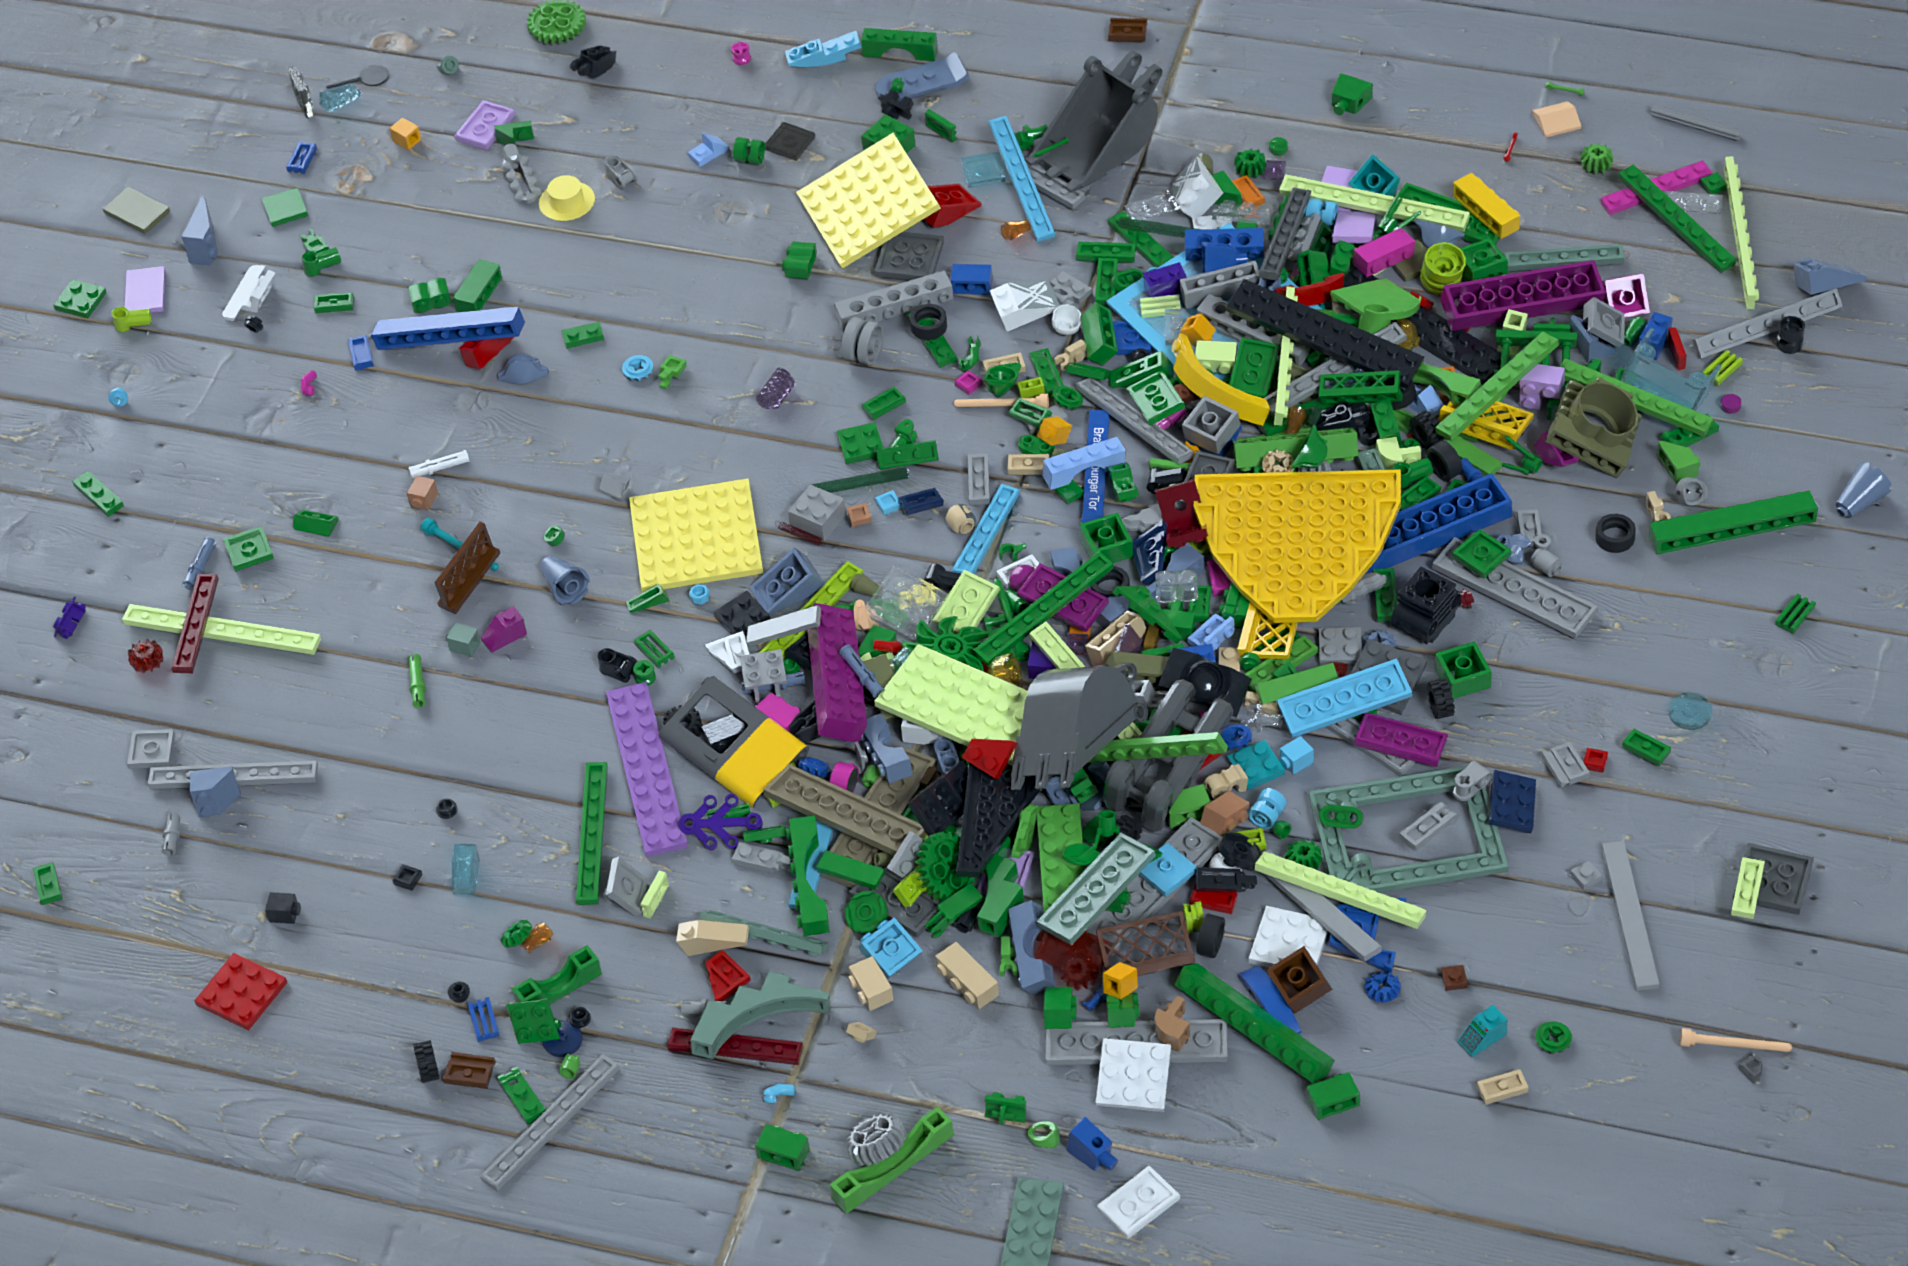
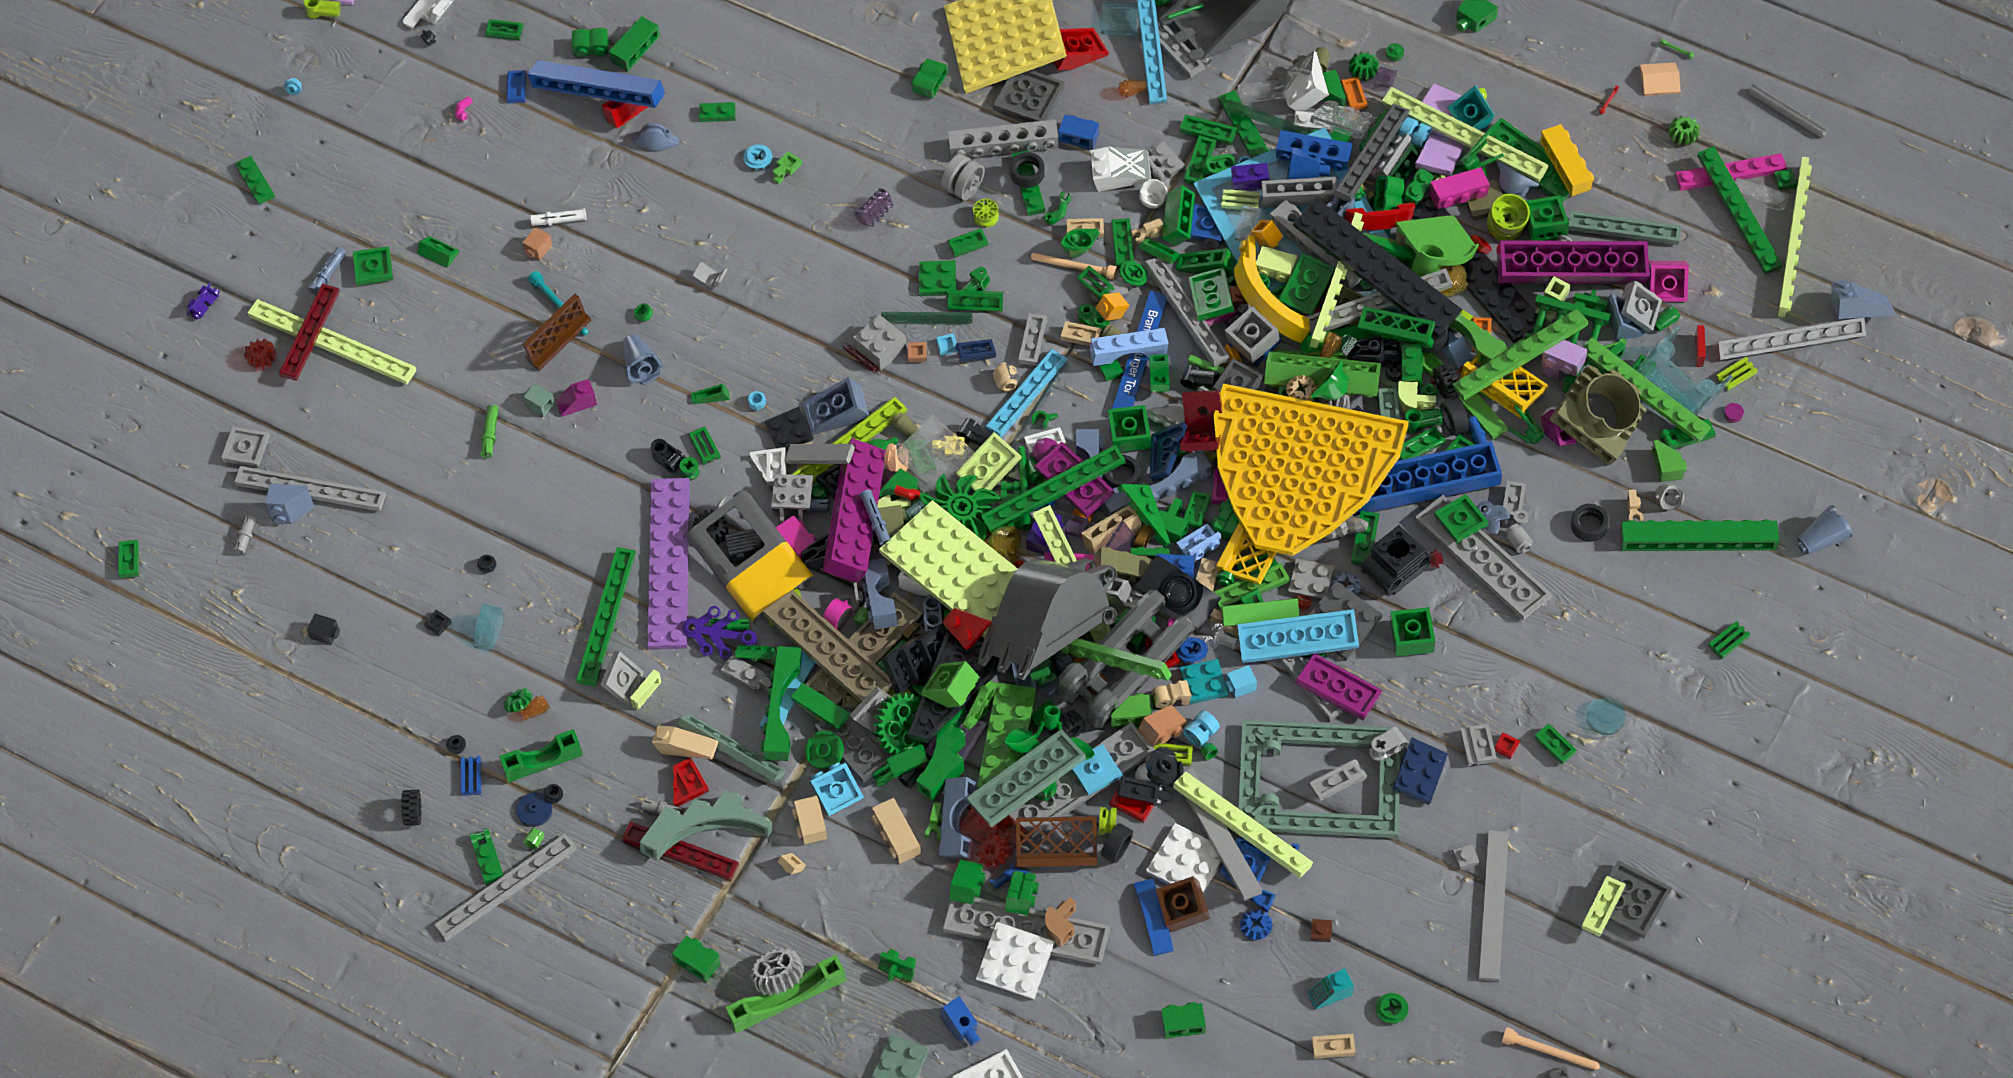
camera: 10 degrees right, 10 degrees up
red plate [194,952,288,1031] -> none
reddish brown plate [443,1052,496,1089] -> none
green hinge [506,999,561,1044] -> none
light yellow plate [629,479,763,593] -> none
medium azure arm [763,1084,796,1103] -> none
blue gear [798,757,832,777] -> none
lime slope [893,865,928,907] -> none
dark pink tile [954,370,983,395] -> none
lime piece [1017,377,1045,398] -> none
bright green piece [1028,1121,1060,1148] -> none
light orange brick [1103,962,1138,999] -> none
clear brick [1155,570,1198,603] -> none
green brick [1175,963,1335,1083] -> none
green gear [1285,838,1322,870] -> none
green plate [1319,804,1364,829] -> none
black tyre [1427,678,1455,719] -> none
blue brick [1638,312,1673,361] -> none
black wheel [1776,316,1805,354] -> none
none -> bright green slope [921,661,979,708]
none -> lime wheel [973,199,999,228]

